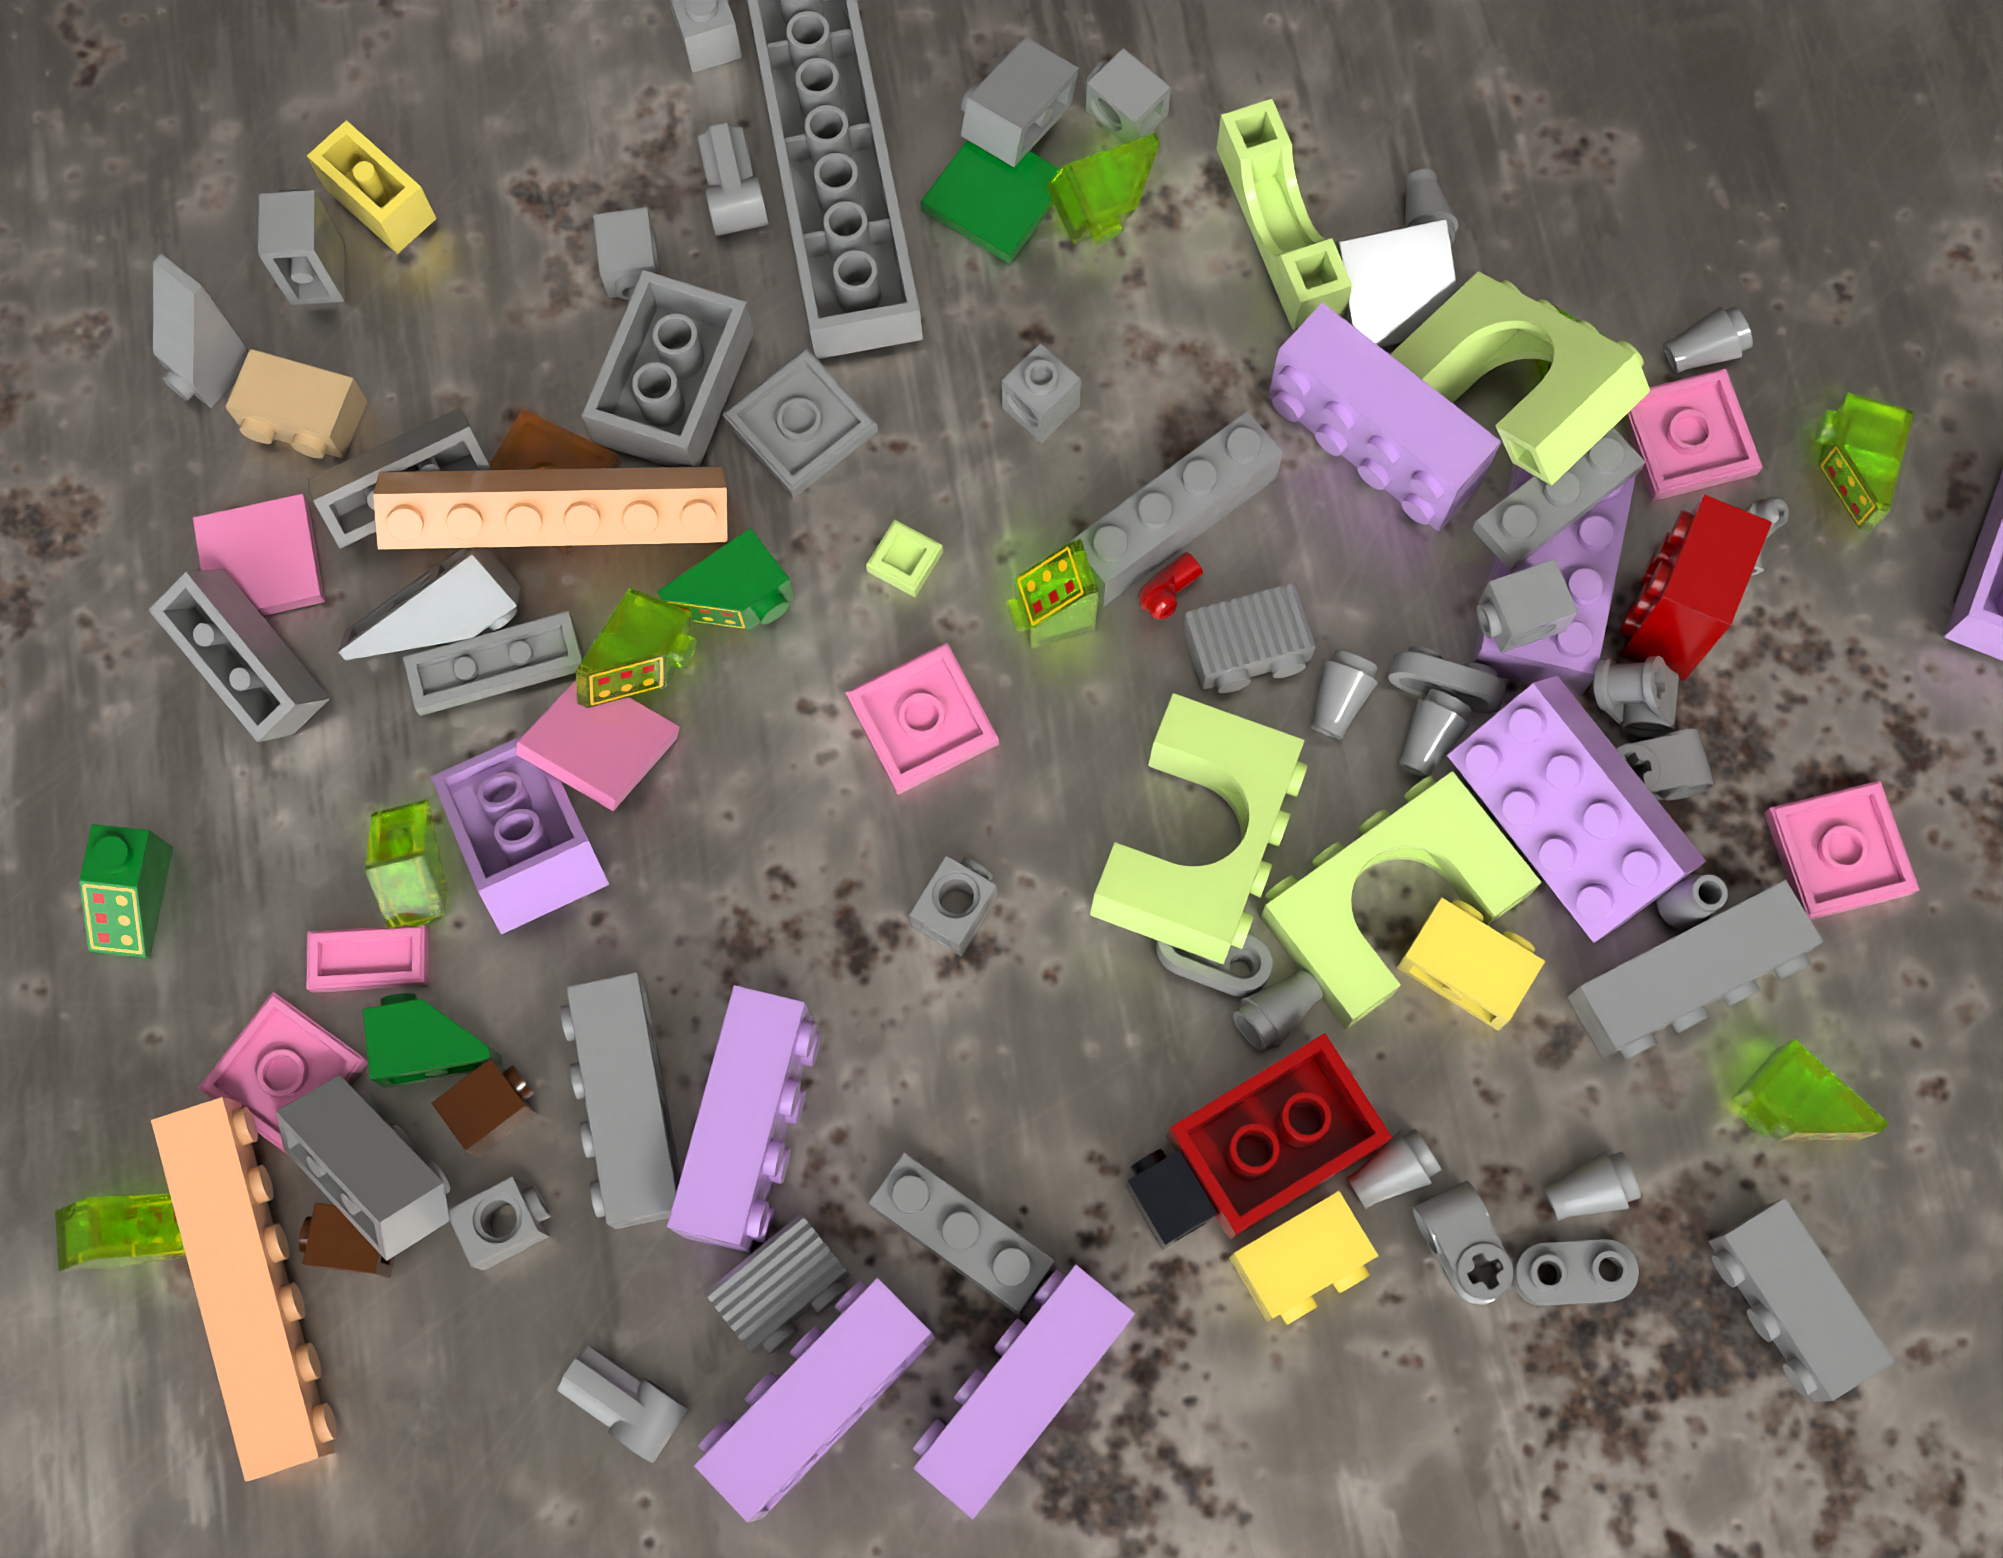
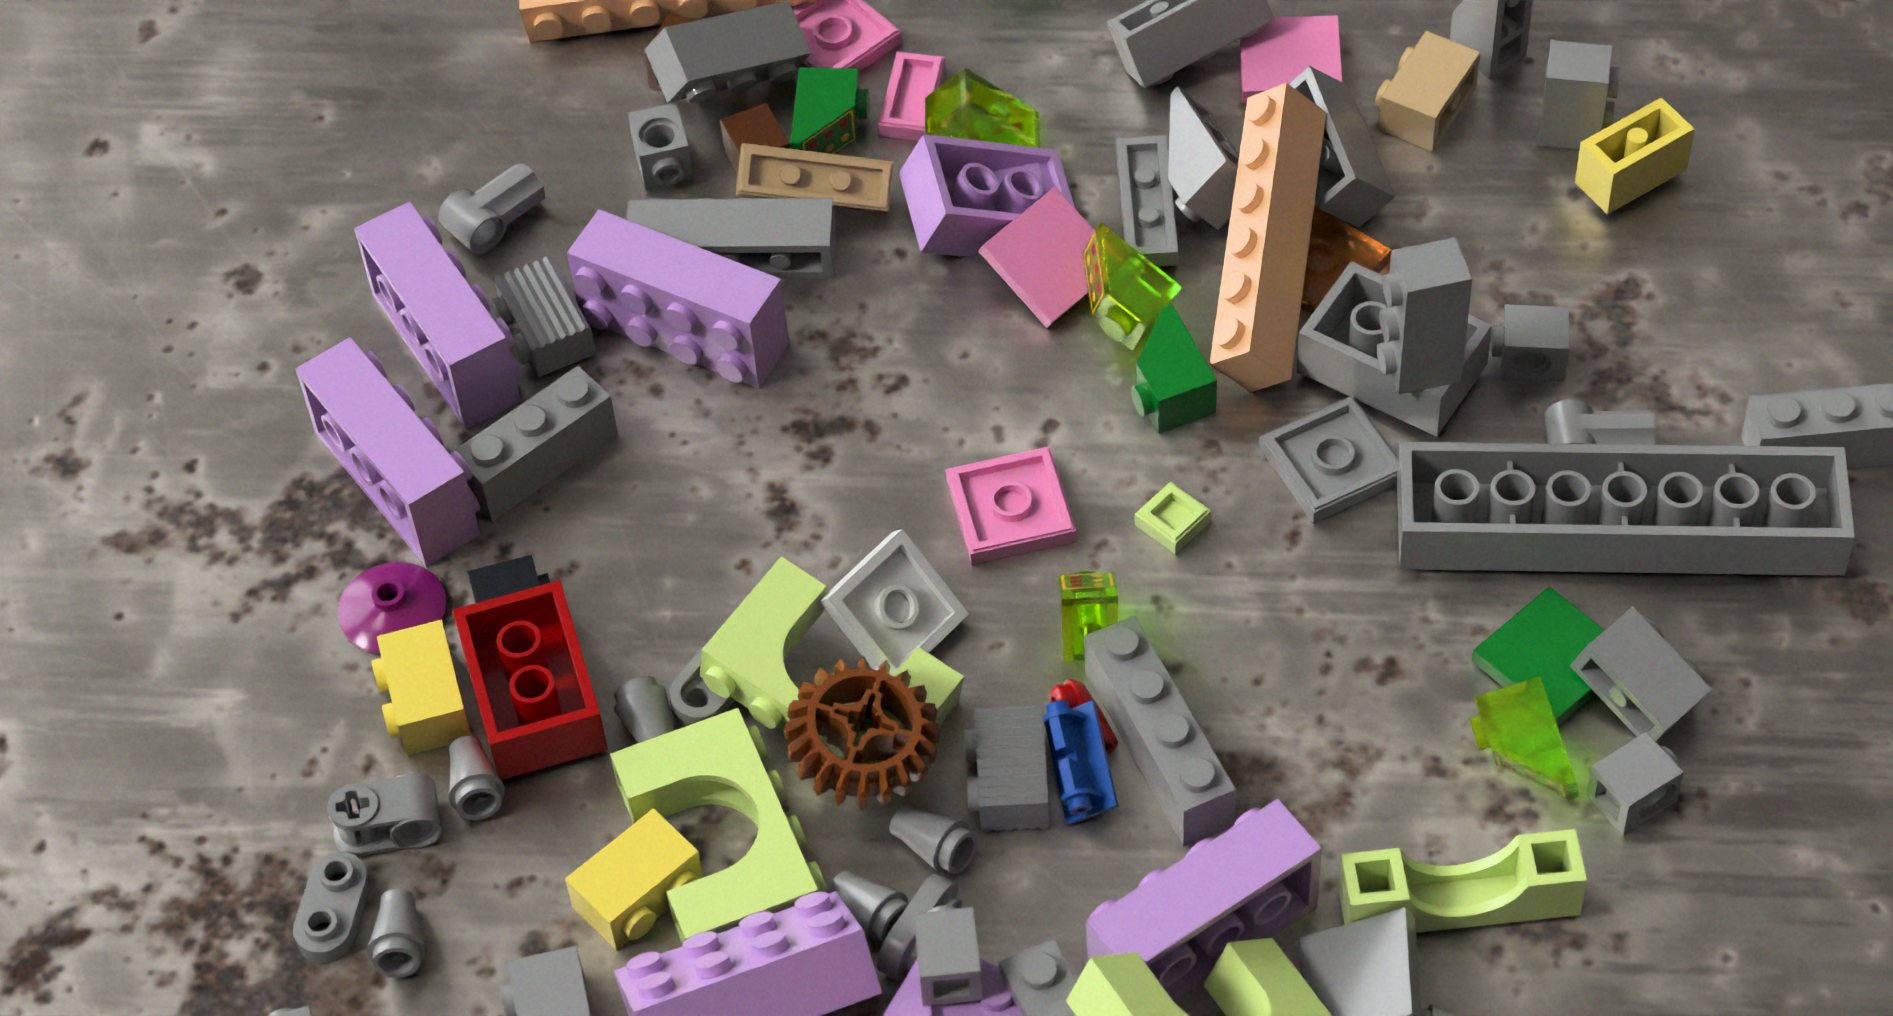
camera: 105 degrees right, 20 degrees down
light grey brick [909,855,998,956] -> none
light grey brick [1002,343,1081,443] -> none
none -> magenta dish [338,562,447,655]
none -> tan tile [736,143,894,214]
none -> dark orange gear [784,656,941,810]
none -> white plate [819,529,969,676]
none -> blue hinge [1043,700,1119,825]
none -> light grey brick [1377,237,1472,395]

